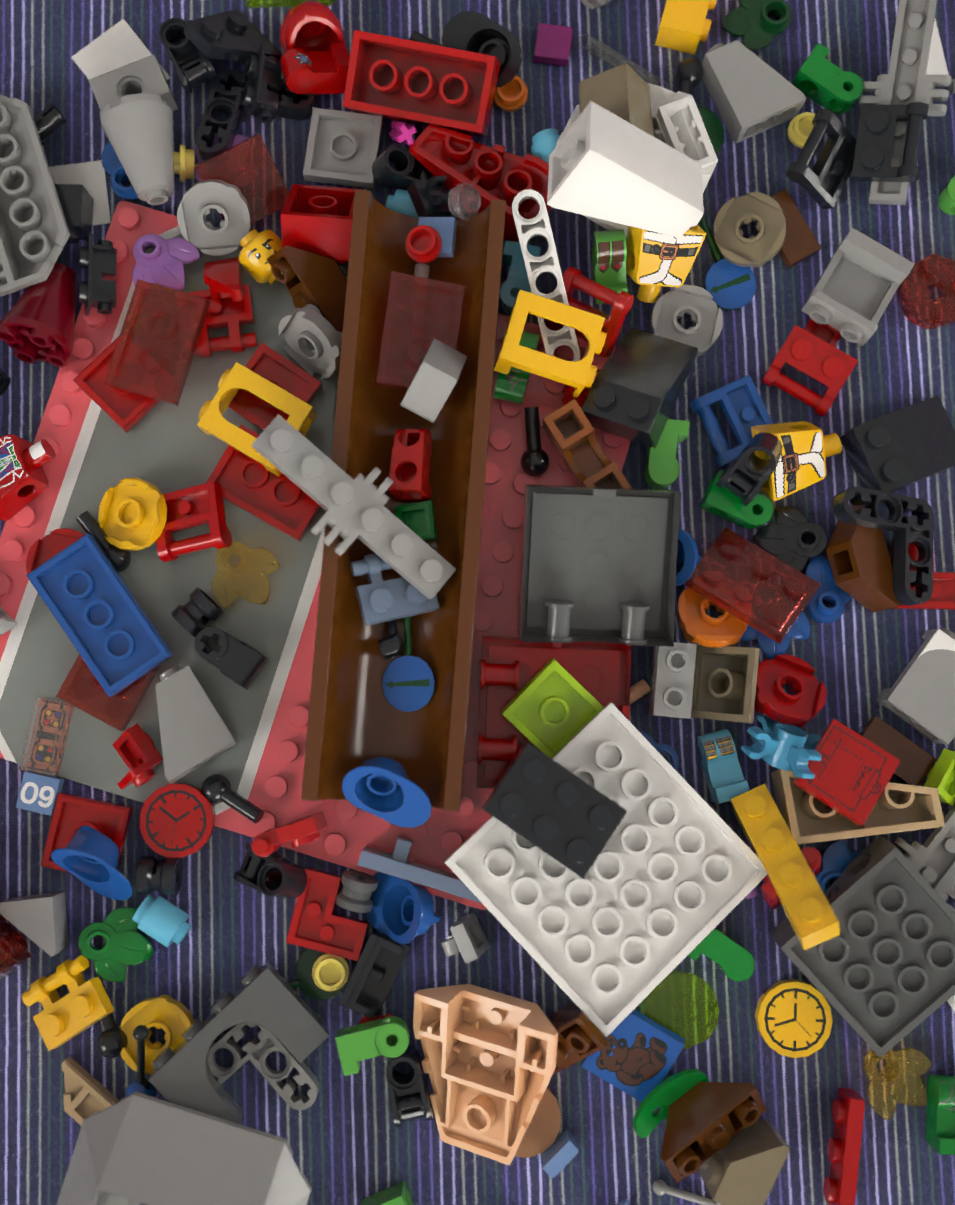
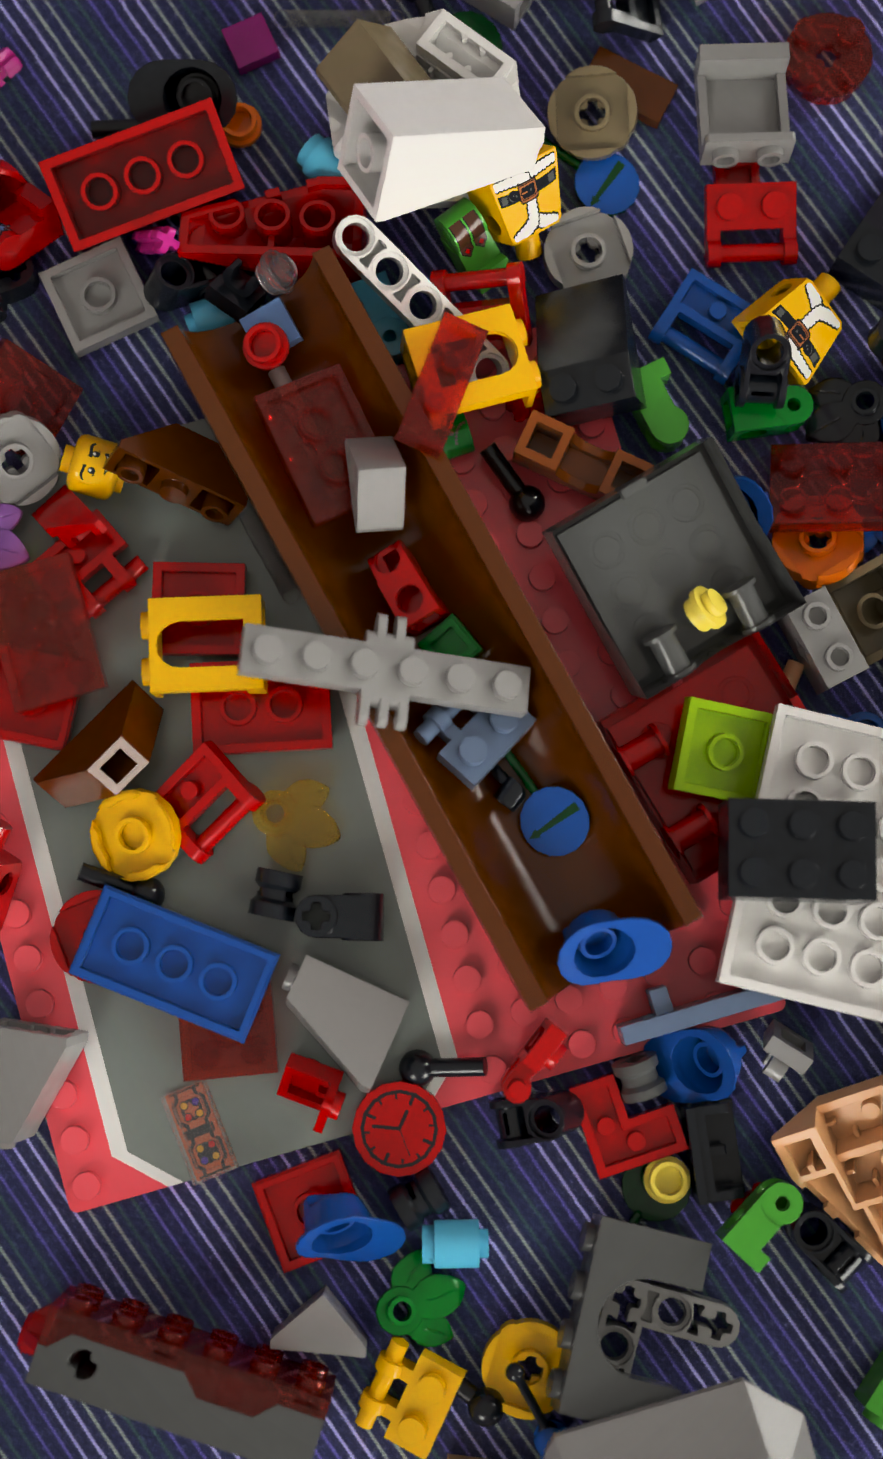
camera: 35 degrees left, 0 degrees up
medium blue tile [15,771,64,816] -> none
light grey plate [278,304,342,379] -> none
red brick [280,184,364,264] -> none
none -> reddish brown slope [33,679,164,808]
none -> clear red tile [394,312,488,459]
none -> light yellow plate [683,586,727,632]

